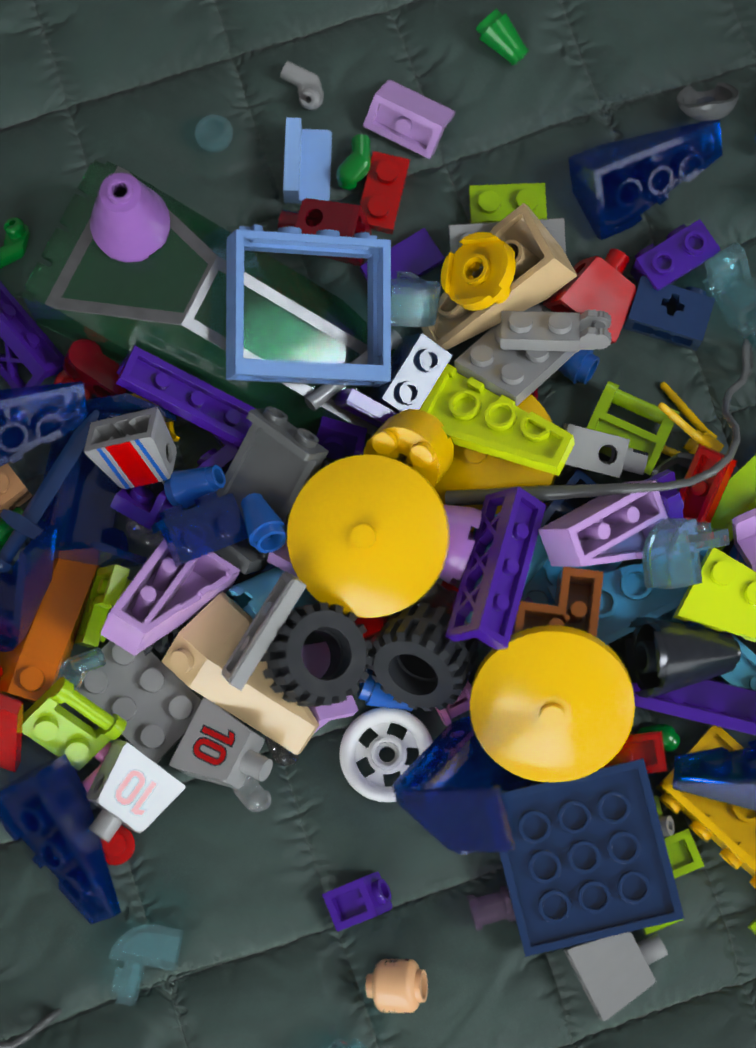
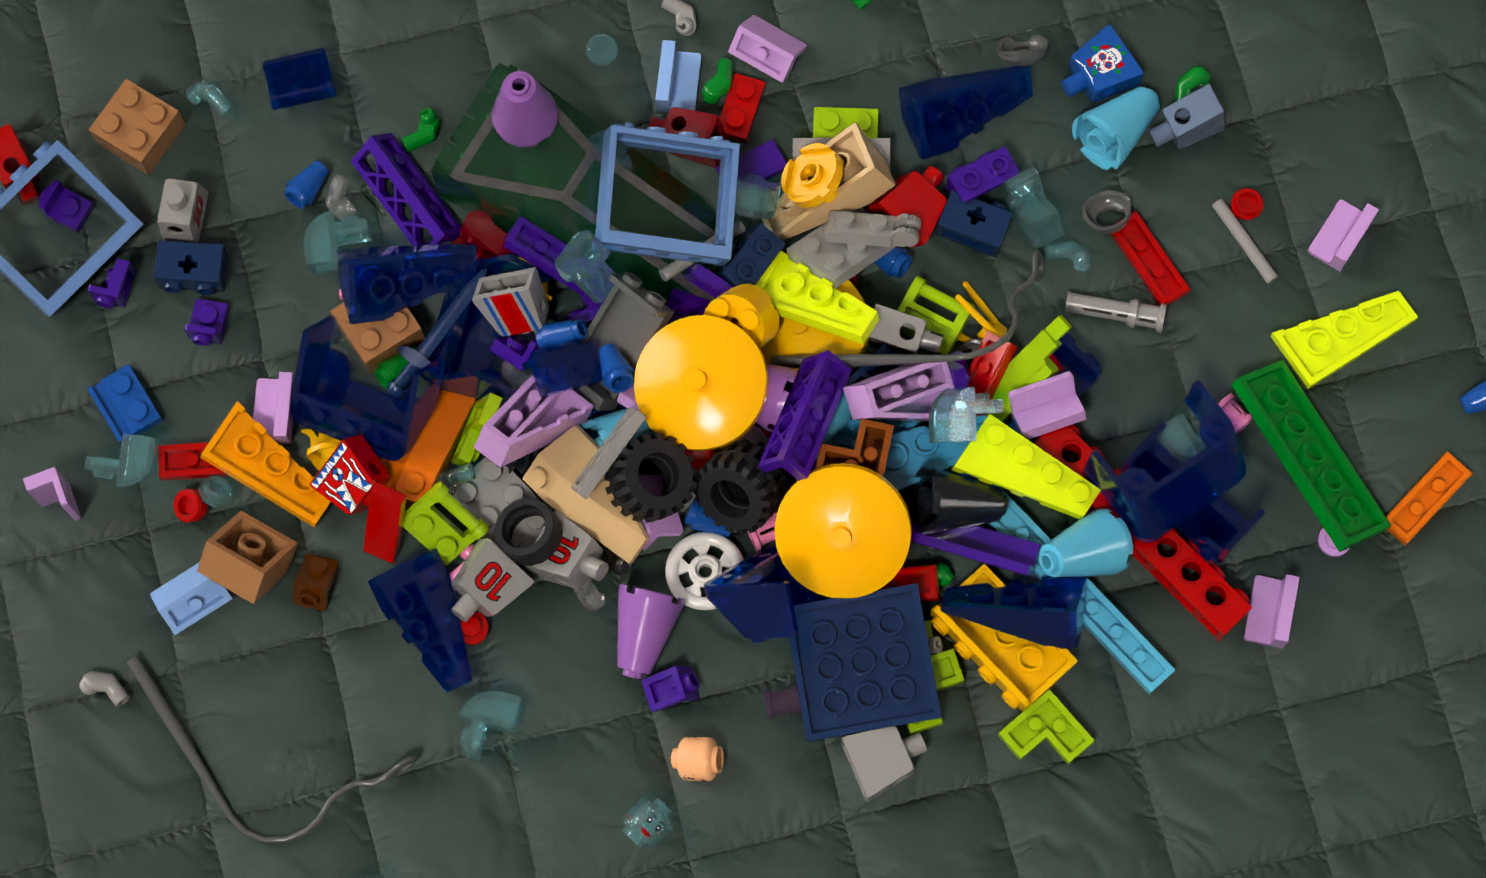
camera: 10 degrees right, 5 degrees down
none -> black tyre [494,498,563,566]
none -> clear light blue brick [555,229,615,303]
none -> medium lavender cone [617,583,686,679]

